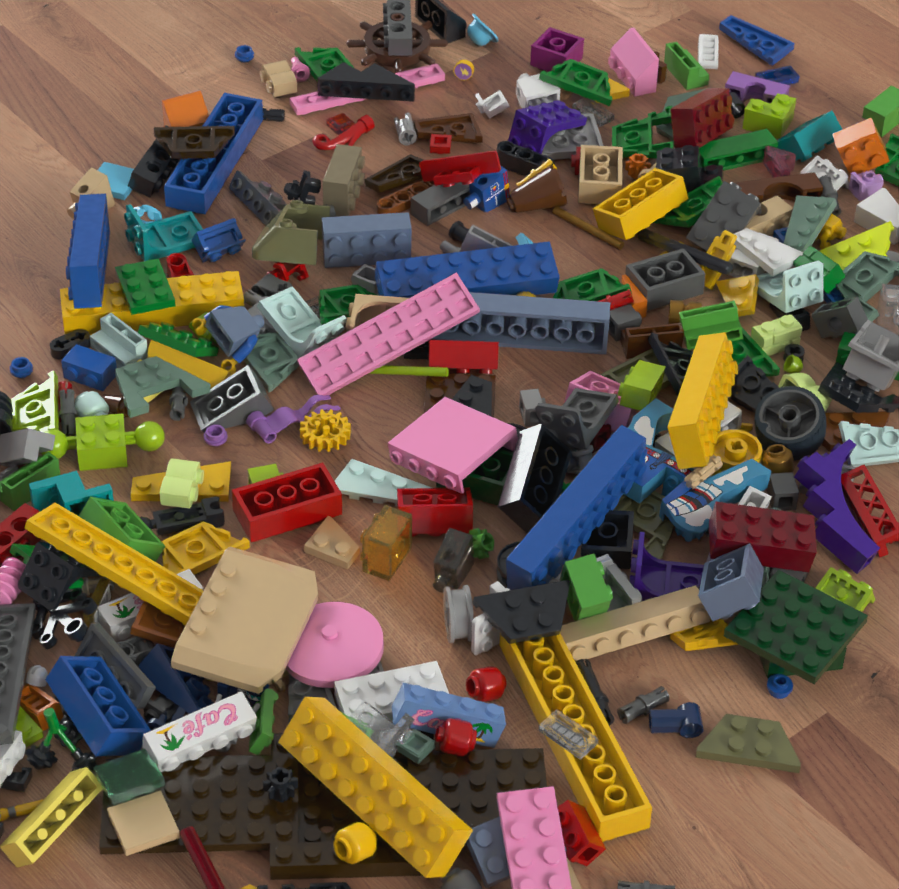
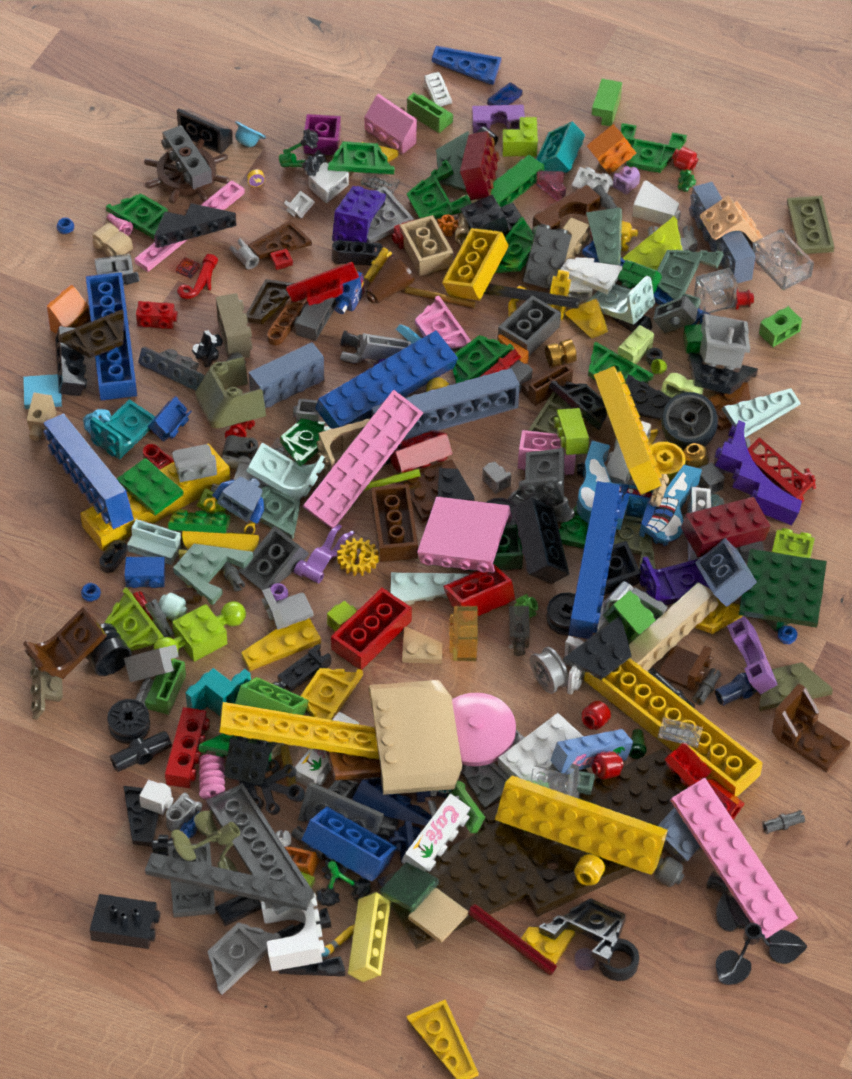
camera: 25 degrees left, 10 degrees up
yellowish green brick [160,458,204,509] -> none
black gear [263,767,298,803] -> none
bright green piece [679,301,743,350] -> none
none -> light grey brick [94,254,133,275]
none -> red brick [136,301,178,329]
none -> light grey bracket [172,444,217,482]
none -> light grey bracket [261,588,314,629]
none -> black plant [279,129,327,176]
none -> reddish brown brick [371,484,418,562]
none -> bright pink wing [415,296,471,348]
none -> dark green cone [629,729,647,759]
none -> reddish brown bracket [659,645,713,691]
none -> red bracket [664,742,712,787]
none -> medium lavender arch [727,616,778,694]
none -> reddish brown bracket [772,683,851,772]

